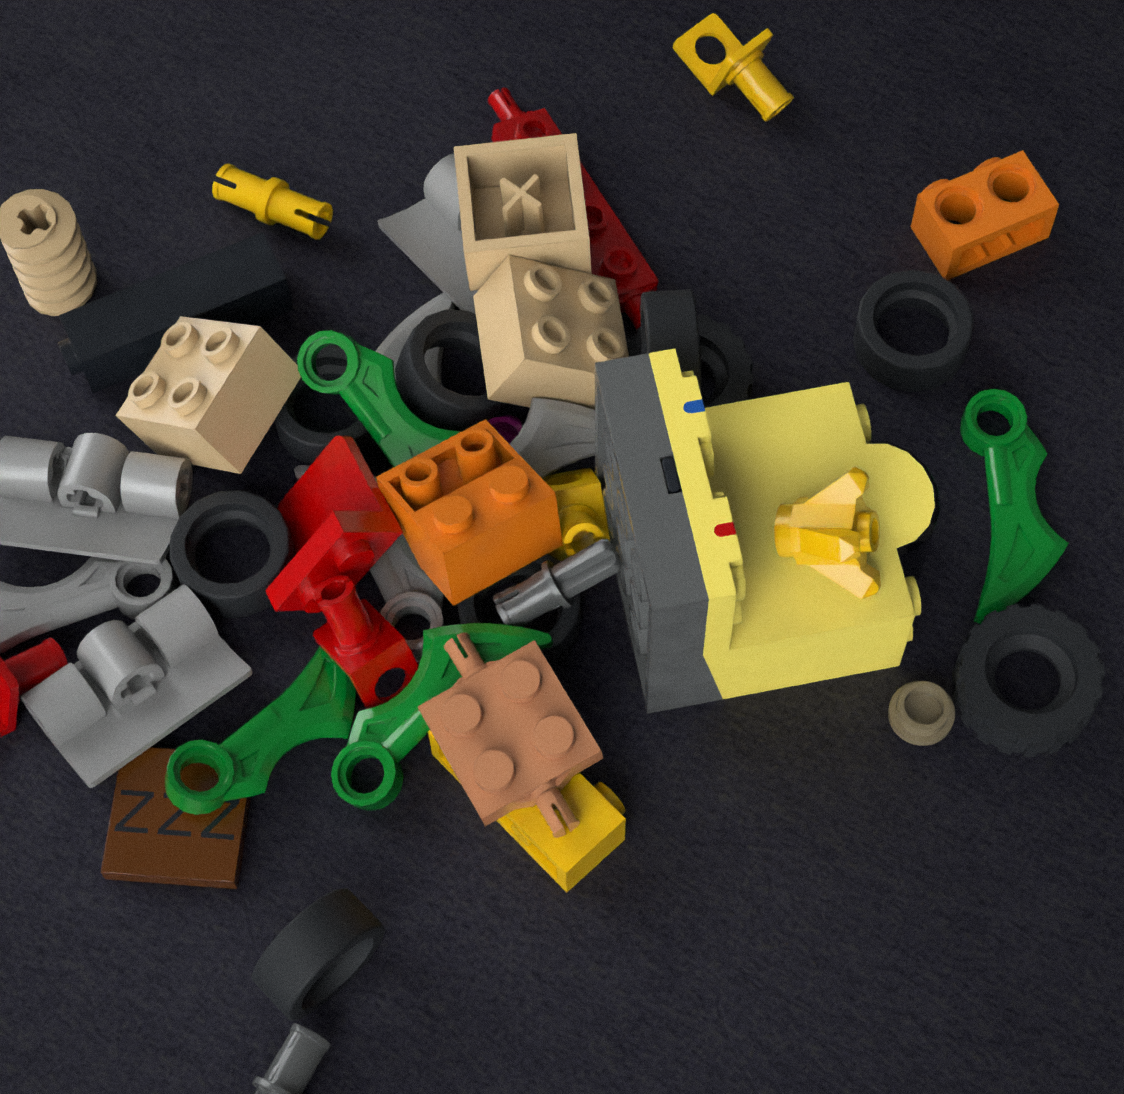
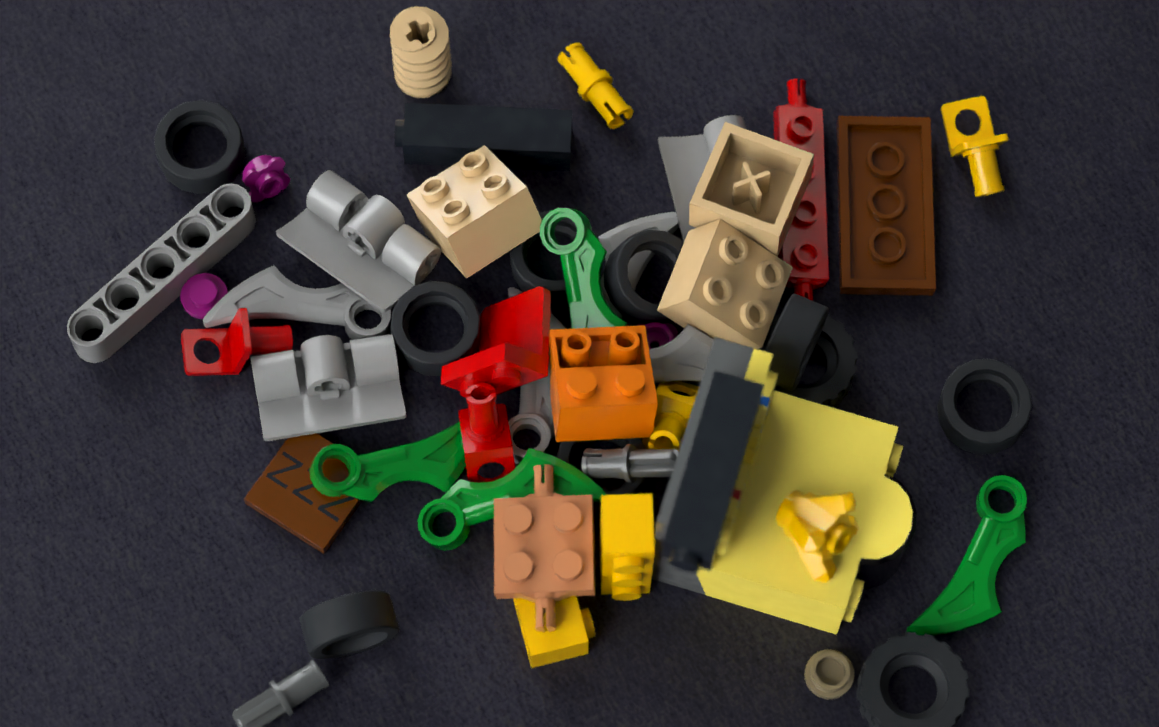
camera: 25 degrees right, 5 degrees up
orange brick [911,150,1059,280] -> none
none -> yellow brick [599,494,655,601]
none -> black brick [661,371,765,572]
none -> reddish brown plate [837,116,936,296]

